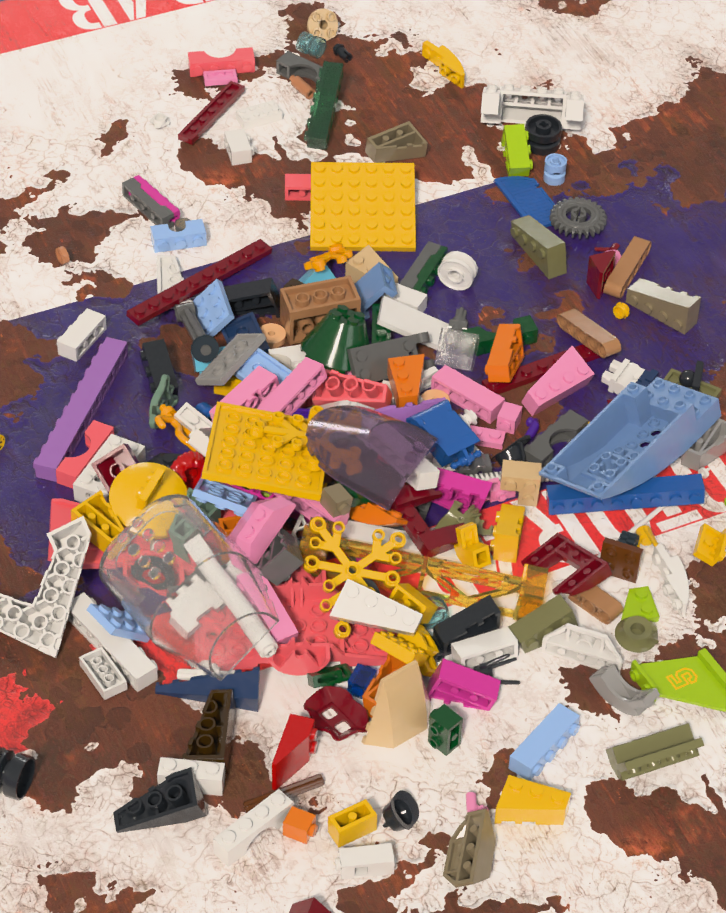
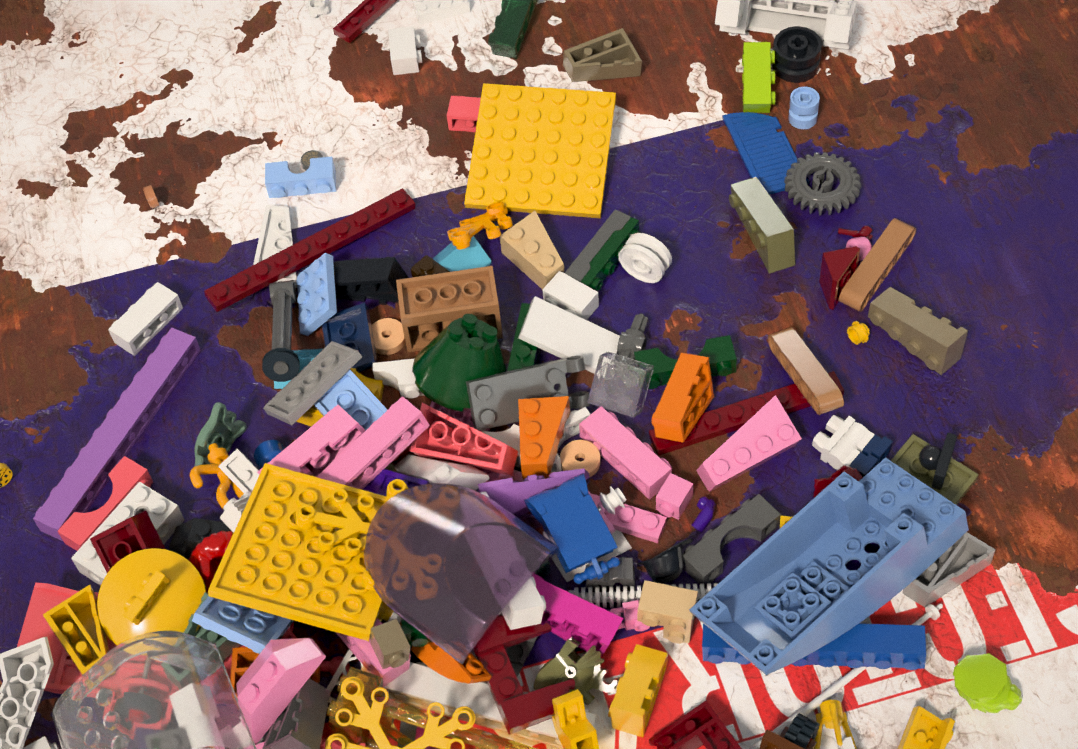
camera: 15 degrees right, 10 degrees up
dark grey piece [122,175,180,229] -> none
black wedge [139,339,179,395] -> none
medium blue panel [354,262,398,319] -> none

